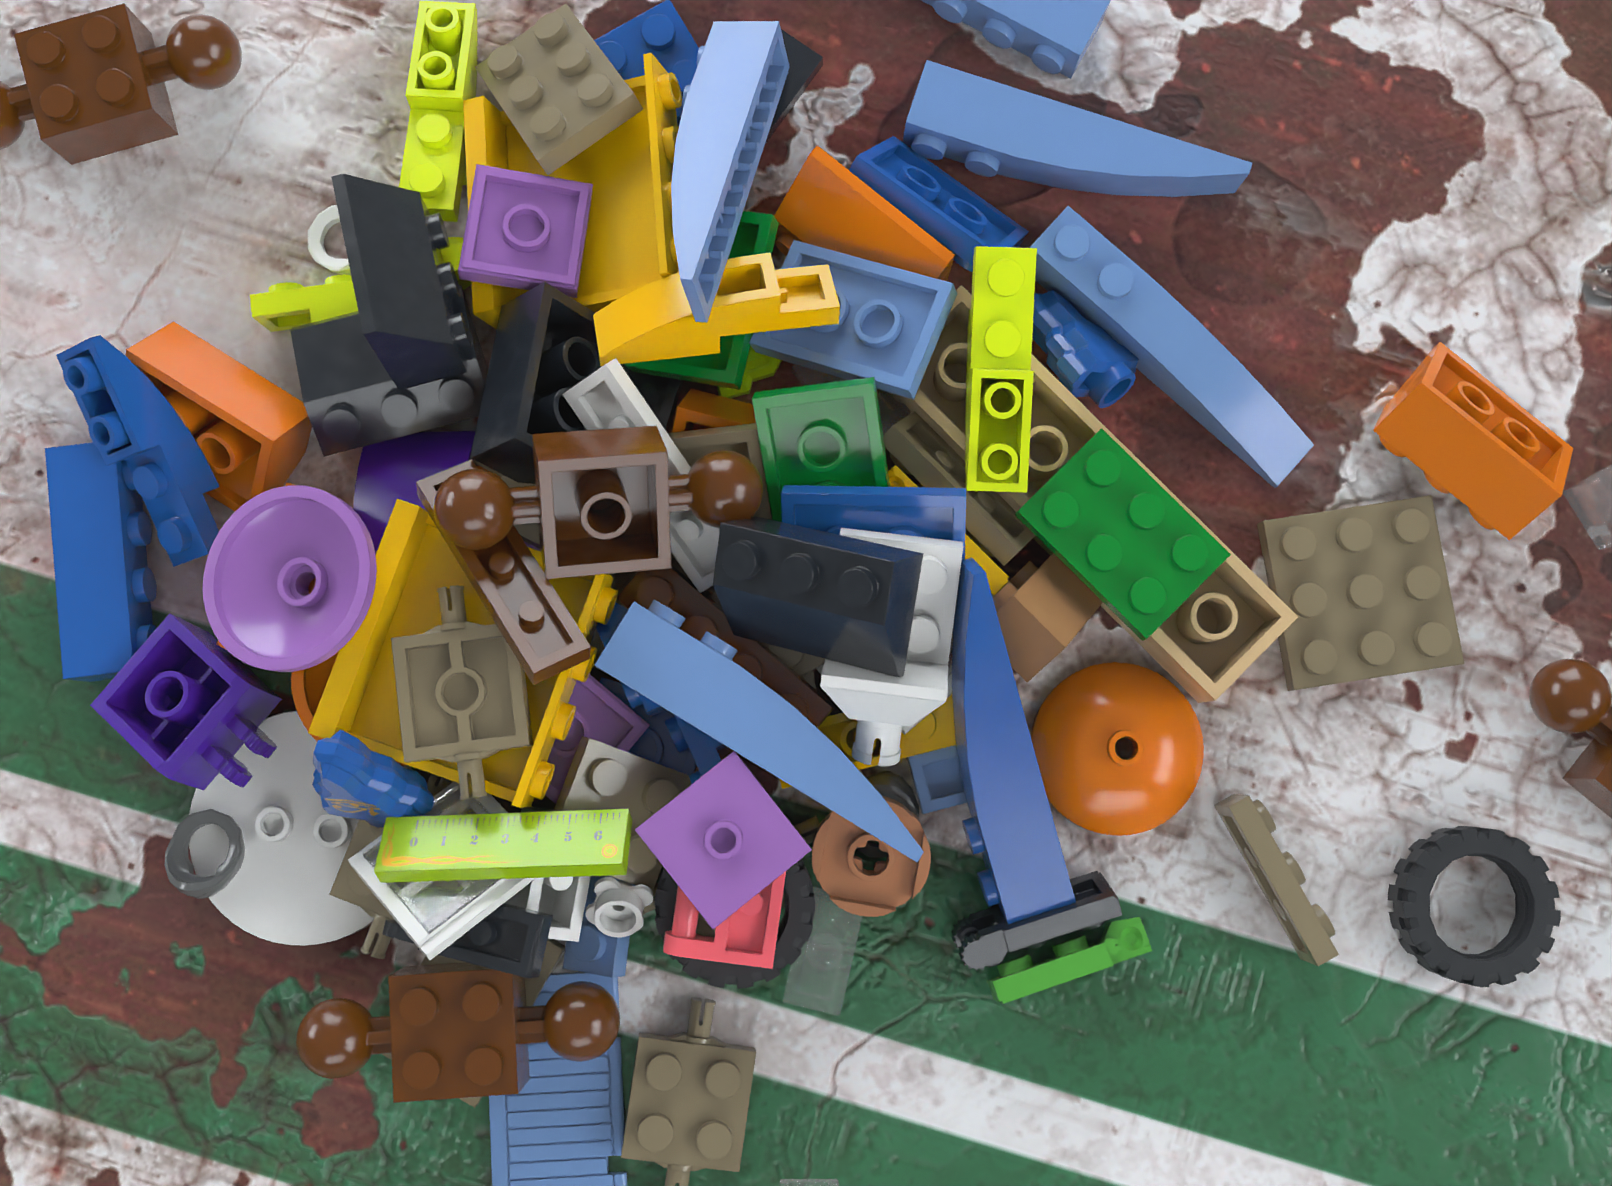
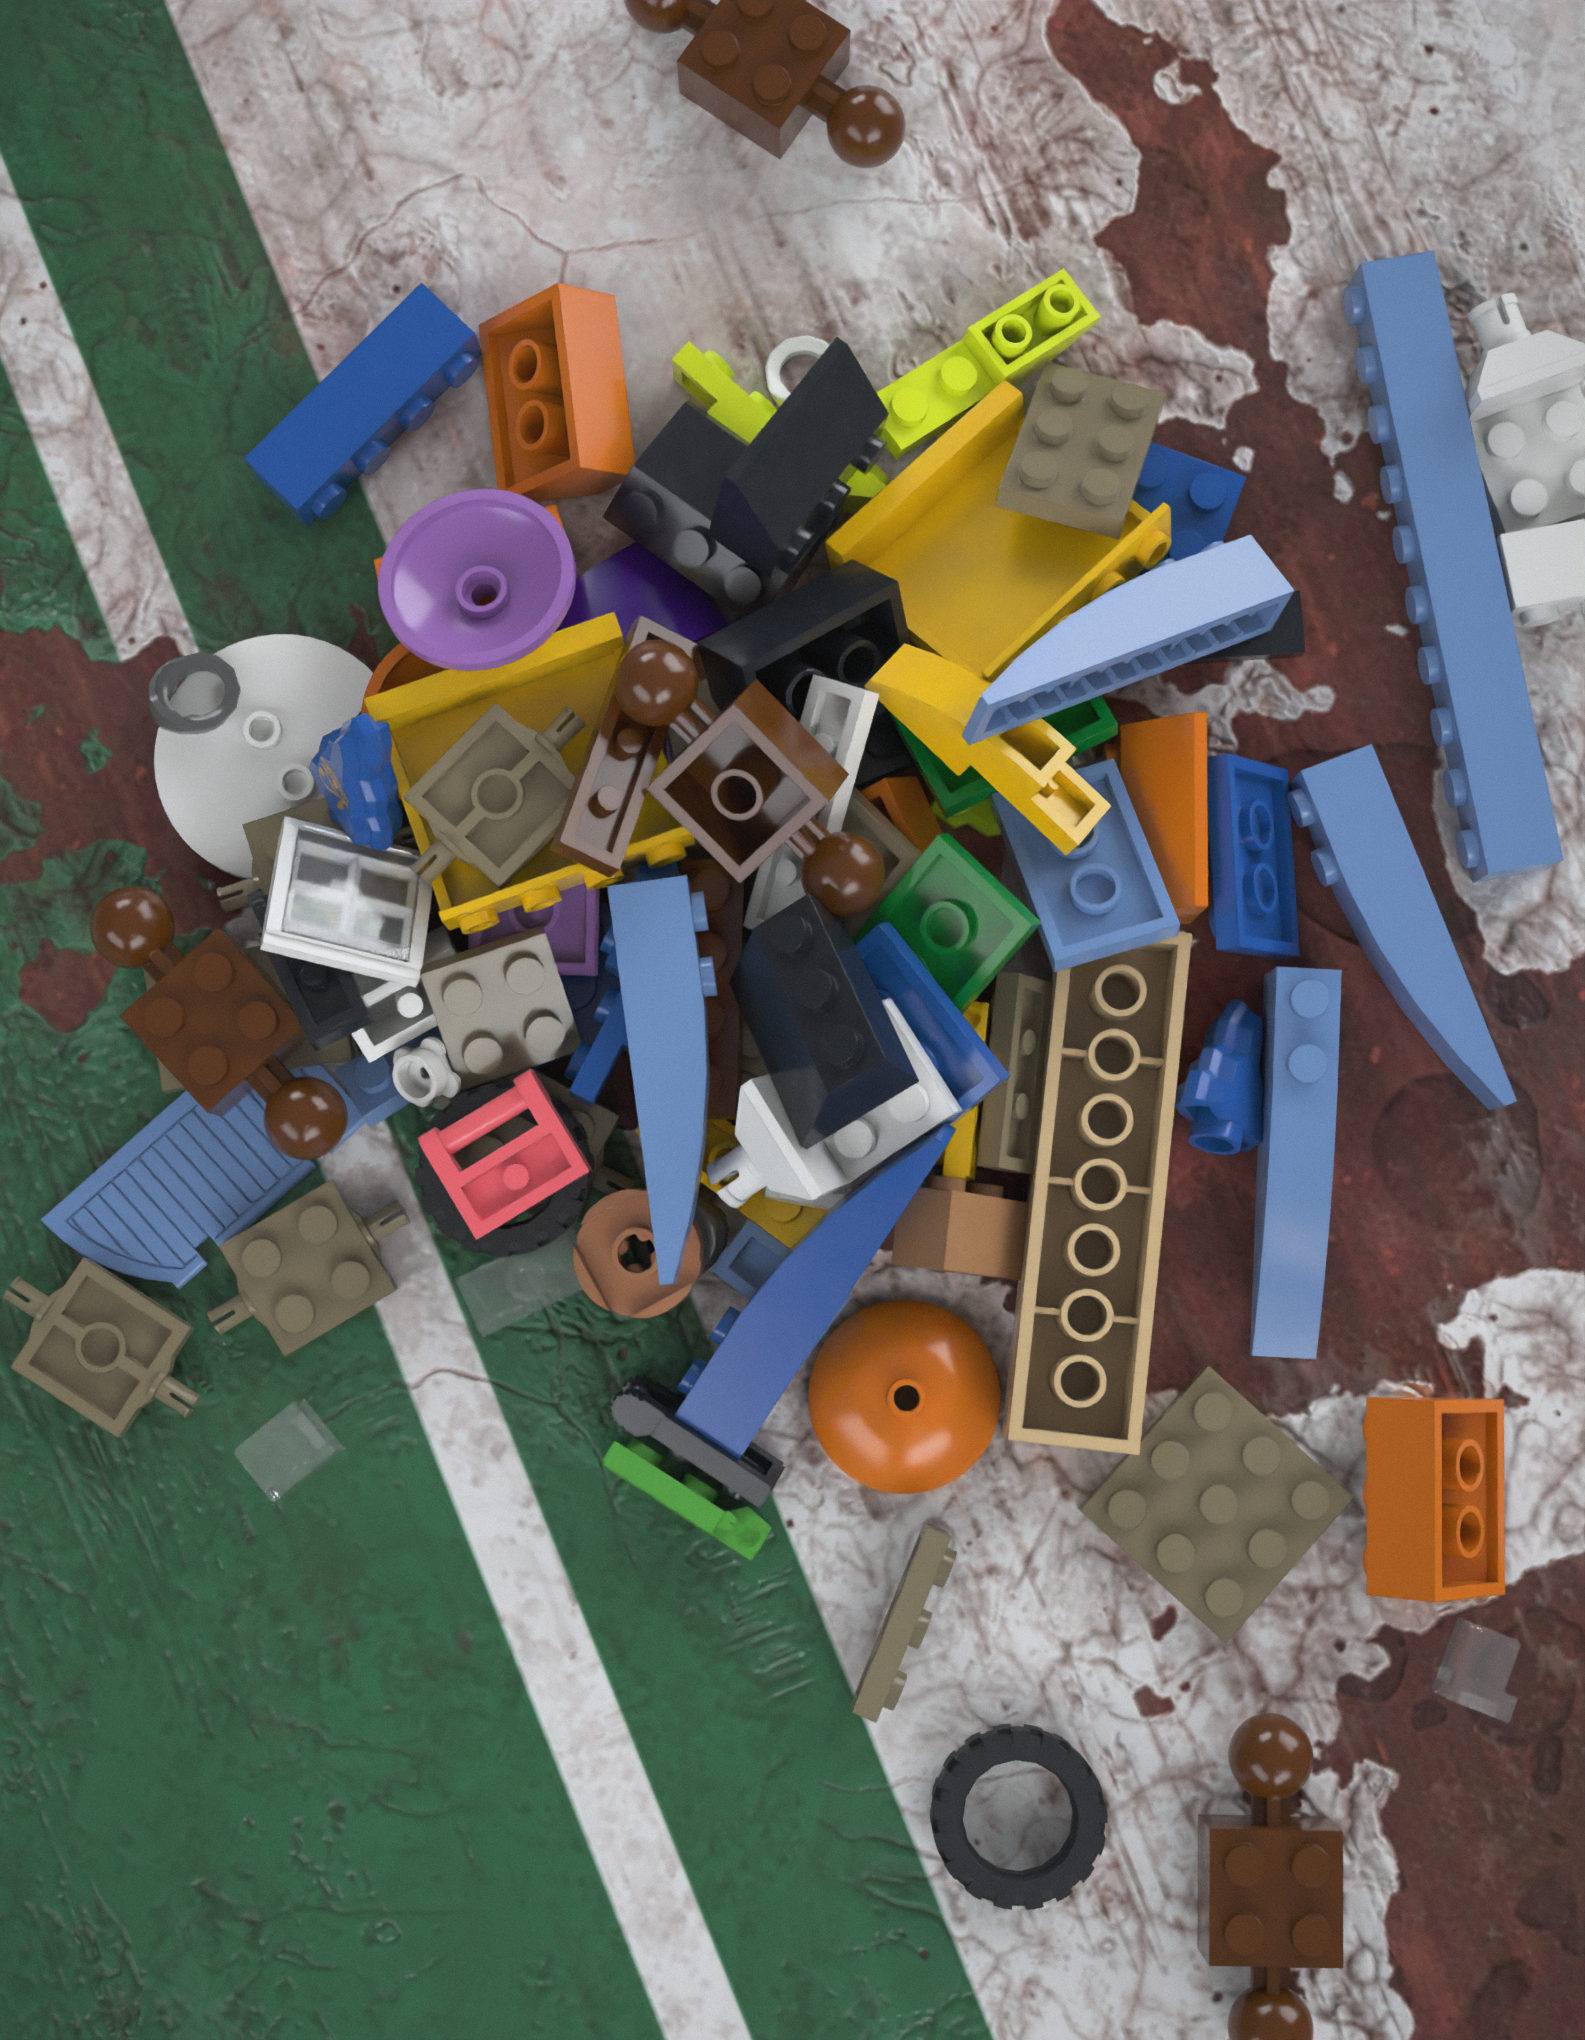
camera: 50 degrees right, 0 degrees up
blue slope [56,335,220,567] -> none
dark purple hinge [90,613,282,790] -> none
lime tile [374,809,633,883] -> none
medium lavender plate [458,164,593,298] -> none
medium lavender plate [635,751,812,929] -> none
neon yellow slope [965,246,1037,493] -> none
green plate [1015,428,1231,641] -> none

